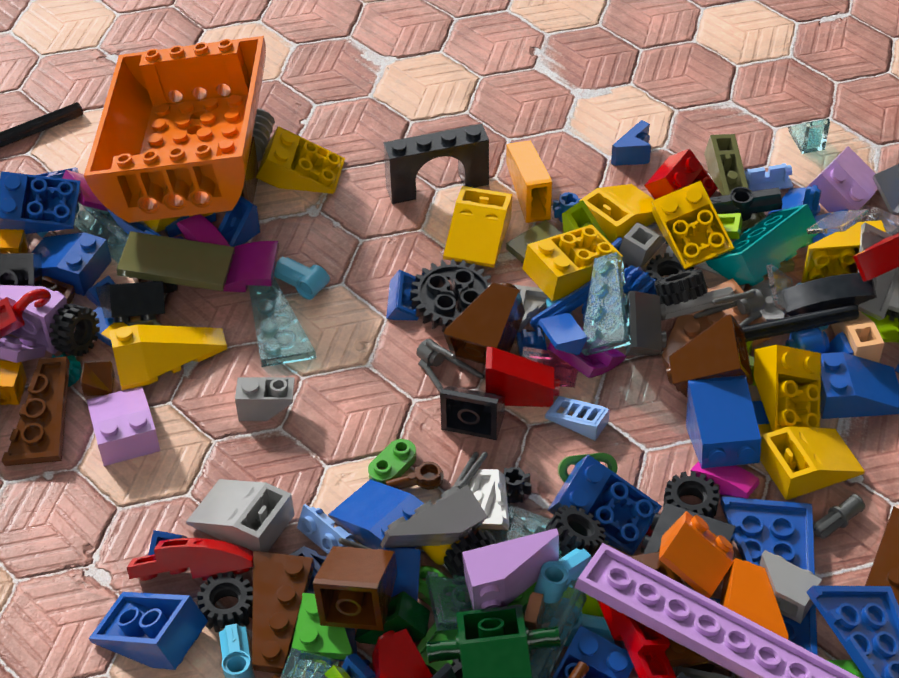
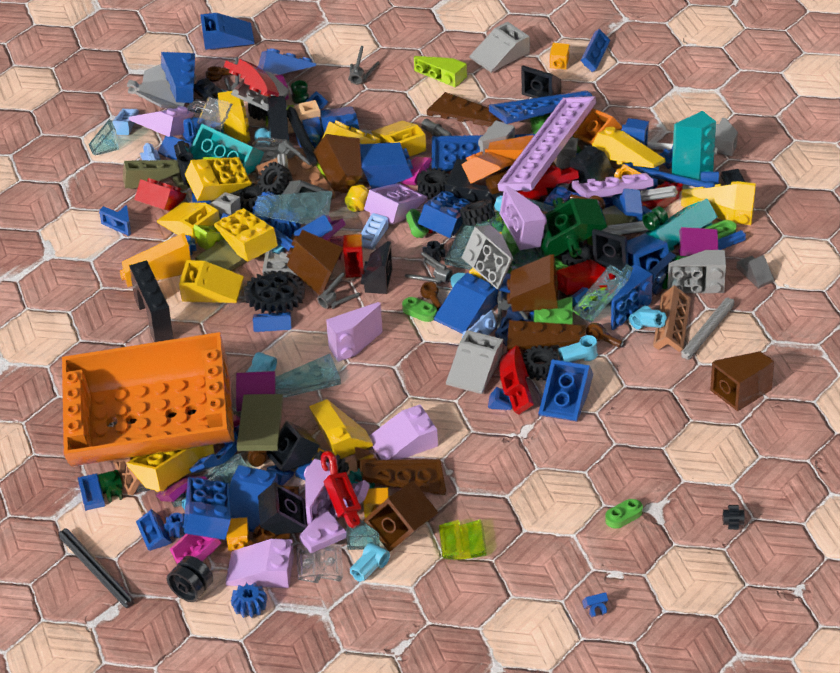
camera: 95 degrees left, 5 degrees down
light grey slope [235,377,295,421] -> none
white wing [469,469,510,530] -> none
none -> light blue slope [112,108,139,135]
none -> lavender slope [326,302,382,362]
none -> yellow head [344,185,369,212]
none -> lavender slope [364,183,427,224]

